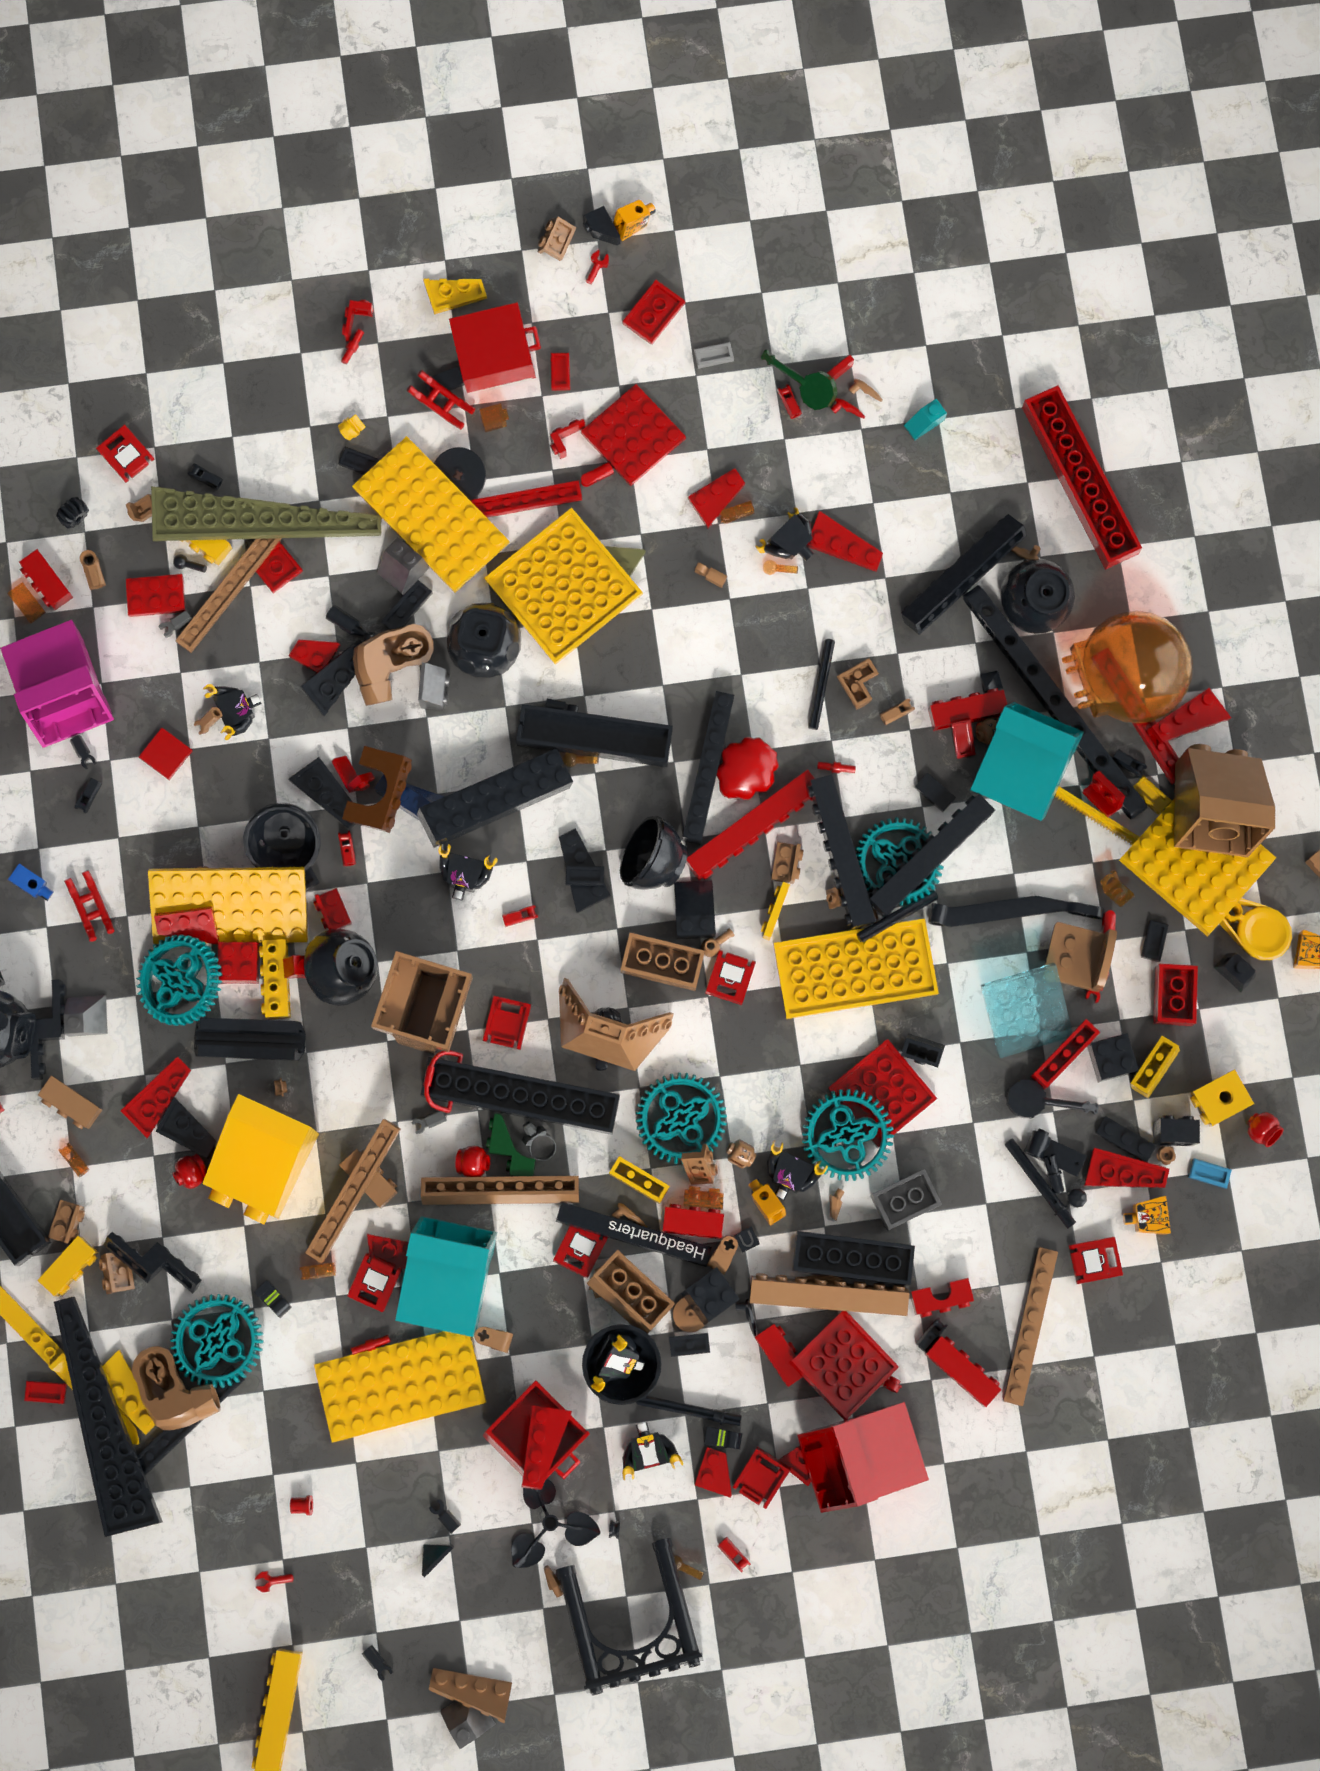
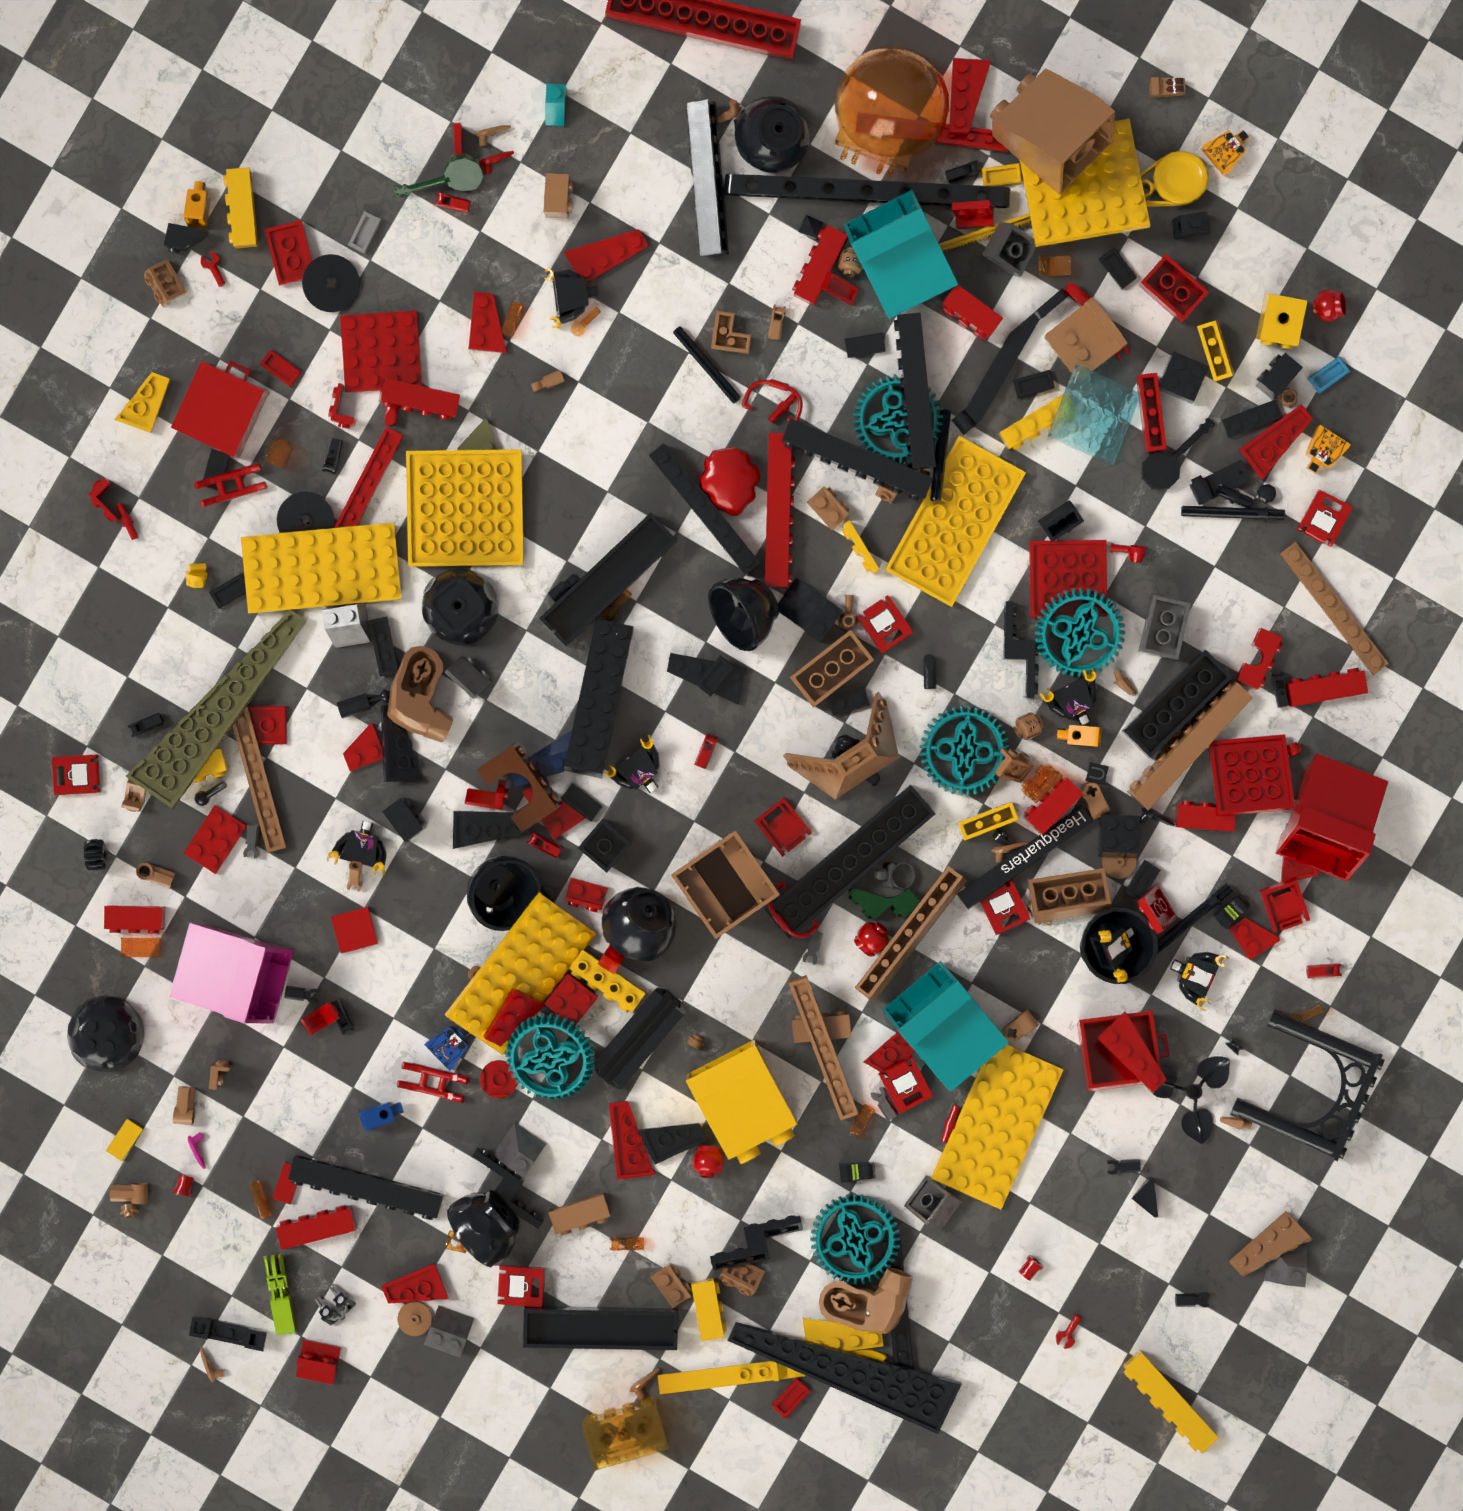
camera: 50 degrees left, 10 degrees up
none -> yellow brick [223,167,258,249]
none -> red bracket [301,1002,339,1036]
none -> black piece [302,254,360,312]
none -> black bar [323,438,343,474]
none -> red brick [378,378,460,421]
none -> black brick [382,797,427,842]
none -> blue torso [424,1026,470,1071]
none -> red tile [480,1060,518,1099]
none -> red wing [522,786,585,839]
none -> medium nougat brick [543,173,574,218]
none -> black tile [561,783,603,821]
none -> black brick [578,819,632,873]
none -> red piece [742,379,803,422]
none -> black plate [828,687,870,716]
none -> flat silver bar [870,1087,898,1121]
none -> flat silver slope [904,1175,961,1232]
none -> black bar [923,654,936,689]
none -> red brick [941,285,1003,341]
none -> dark grey brick [982,222,1037,276]
none -> black plate [992,828,1010,846]
none -> yellow brick [999,392,1076,451]
none -> black bracket [1003,601,1039,698]
none -> black tile [1012,370,1055,399]
none -> red bar [1110,543,1147,563]
none -> red plate [1138,884,1177,934]

